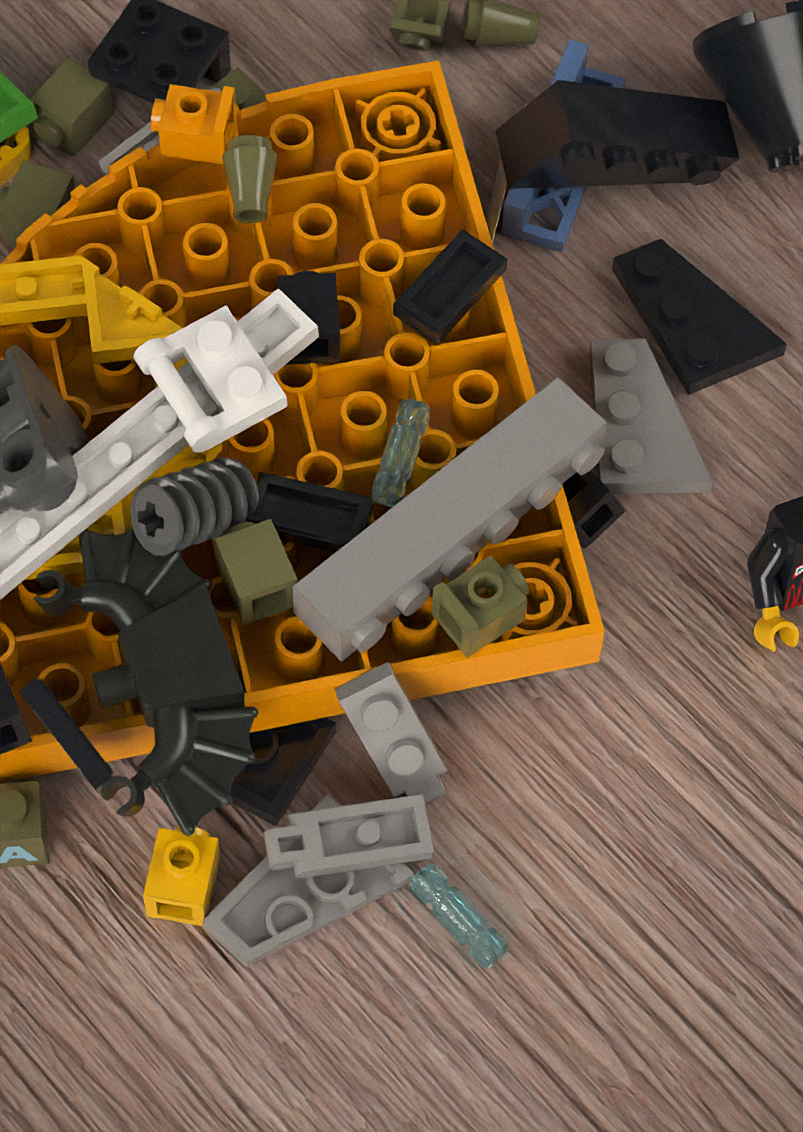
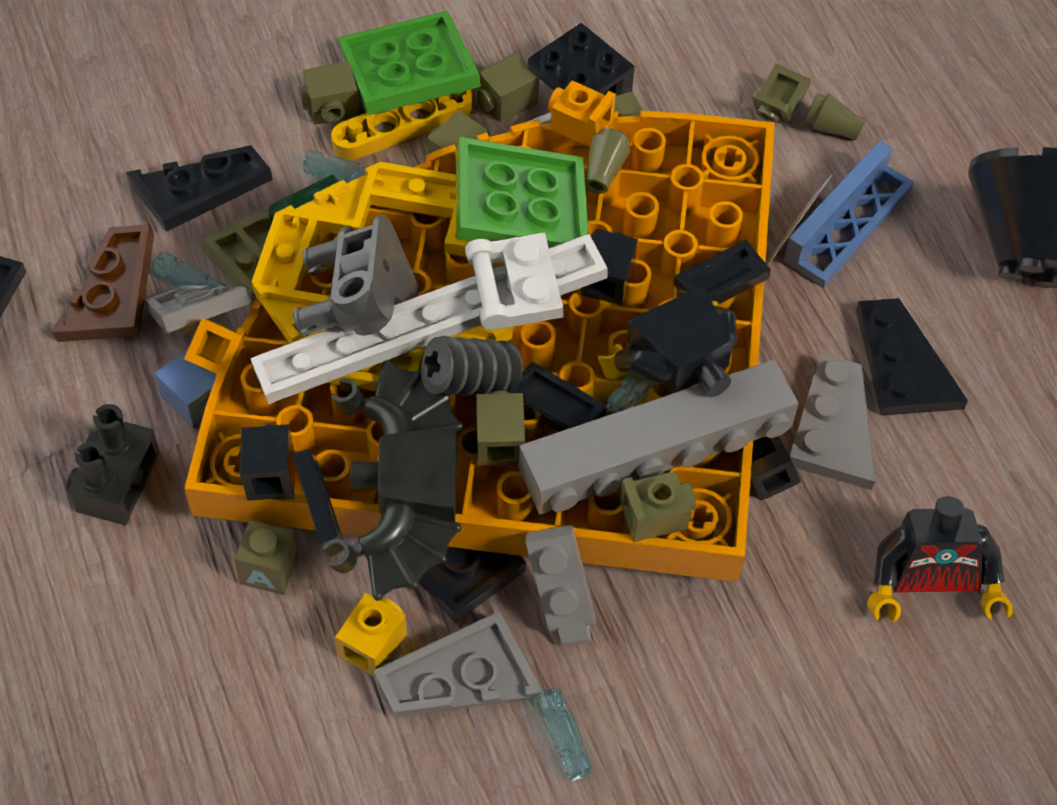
camera: 20 degrees right, 5 degrees down
light grey hinge [263,794,434,878] -> none
black wedge [495,80,740,189] -> none
none -> bright green plate [456,137,588,248]
none -> black torso [598,285,737,397]

